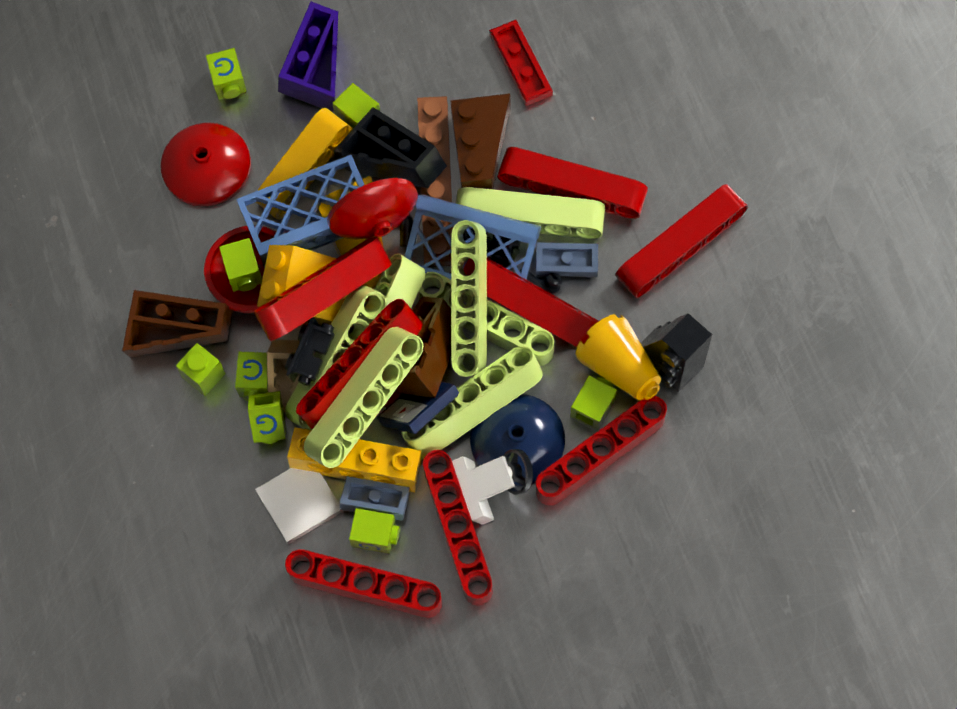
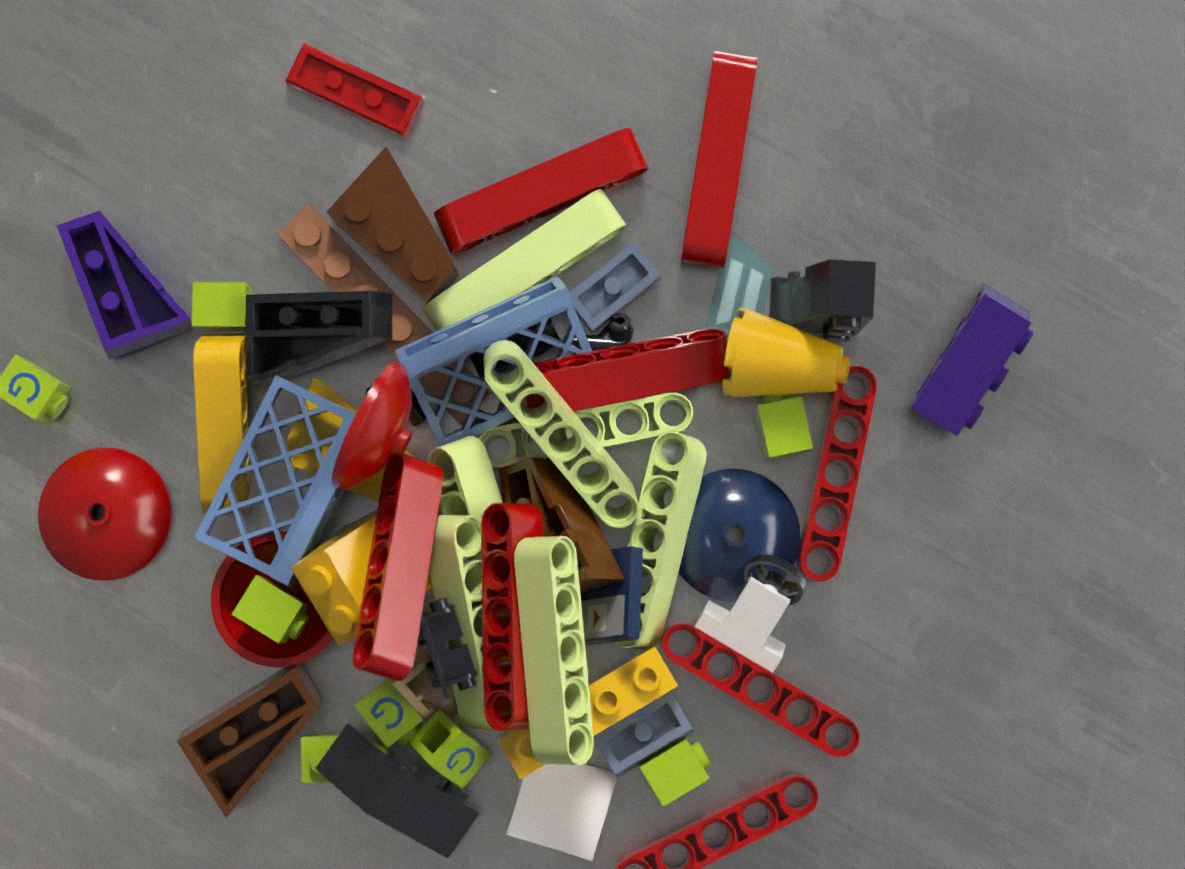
camera: 45 degrees left, 15 degrees up
none -> black wedge [315,723,480,858]
none -> clear light blue sticker [707,229,774,342]
none -> dark purple wedge [911,283,1034,436]

